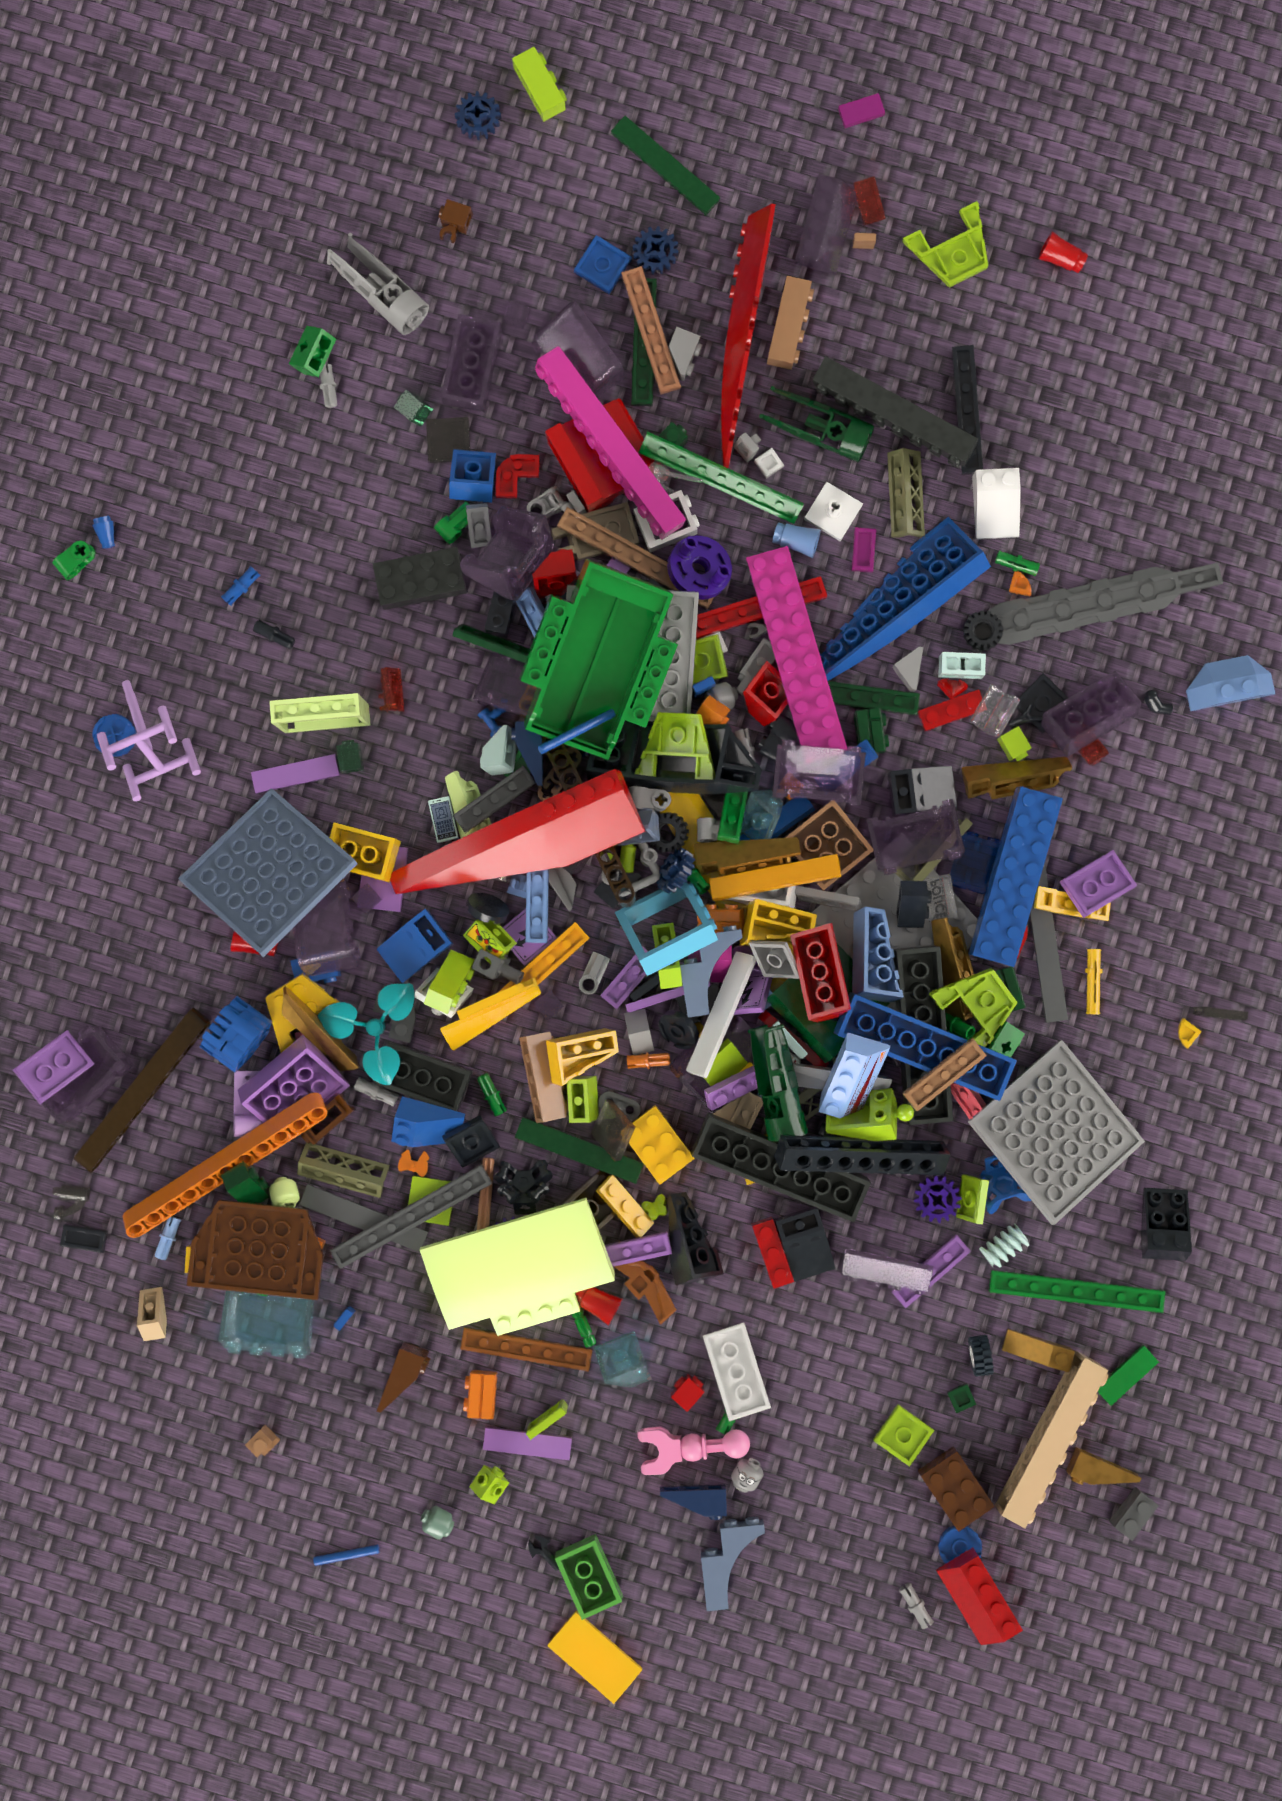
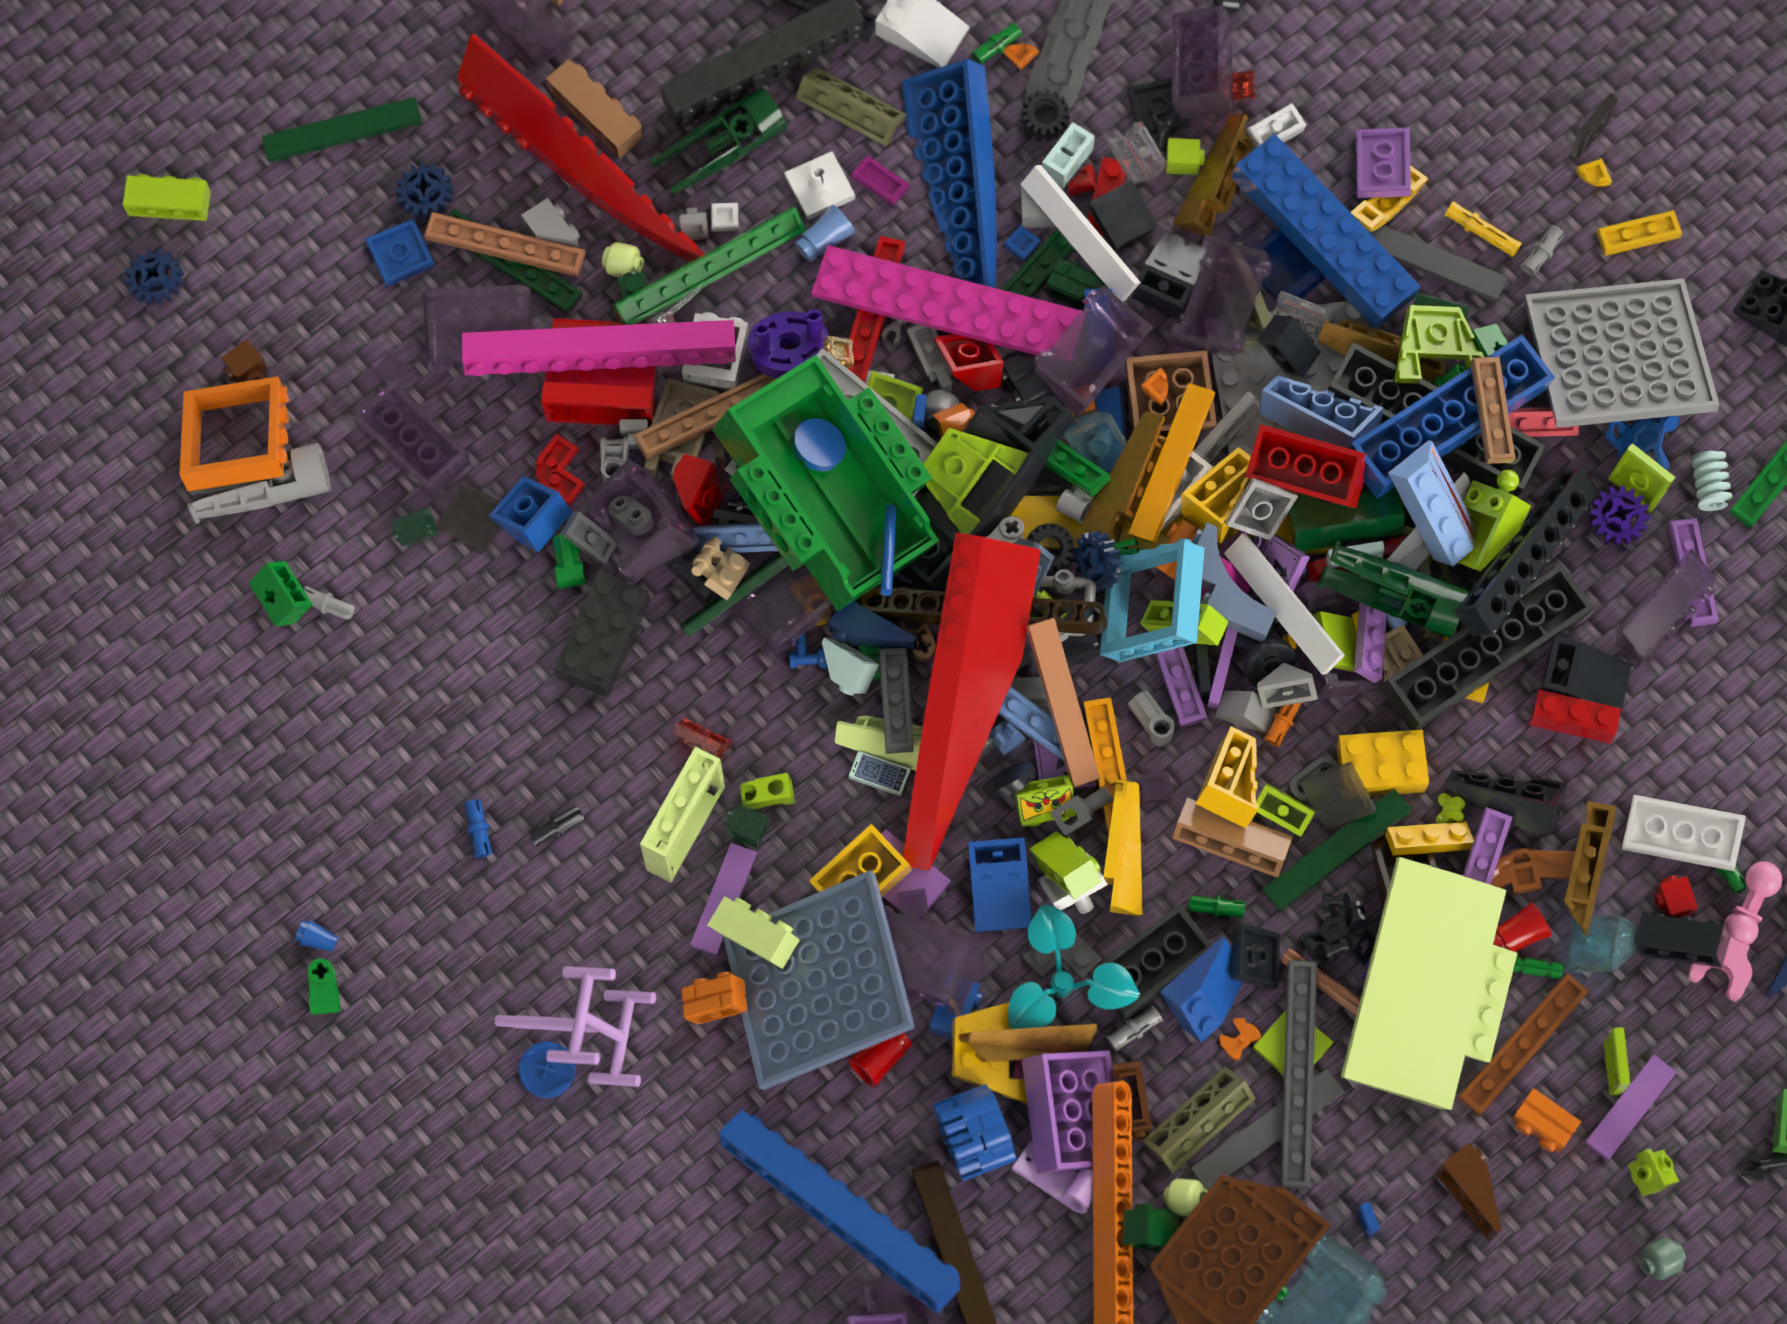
camera: 65 degrees left, 15 degrees down
none -> orange window [179,376,289,492]
none -> yellowish green head [602,242,644,278]
none -> dark grey plate [608,495,654,535]
none -> orange brick [682,972,747,1025]
none -> tan plate [692,537,751,600]
none -> yellowish green brick [707,896,800,969]
none -> blue brick [719,1109,960,1314]
none -> lime leg [739,773,795,810]
none -> blue tile [791,418,846,471]
none -> clear yellow tile [824,336,854,368]
none -> blue tile [1004,225,1041,262]
none -> white tile [1021,165,1140,302]
none -> nougat tile [1026,618,1100,787]
none -> black tile [1087,180,1158,251]
none -> orange tile [1141,367,1168,407]
none -> white slope [1247,104,1306,149]
none -> light grey slope [1257,663,1318,709]
none -> light grey pin [1520,225,1565,276]
none -> pearl gold wedge [1565,801,1616,936]
none -> yellow tile [1596,210,1682,256]
none -> black brick [1634,913,1730,968]

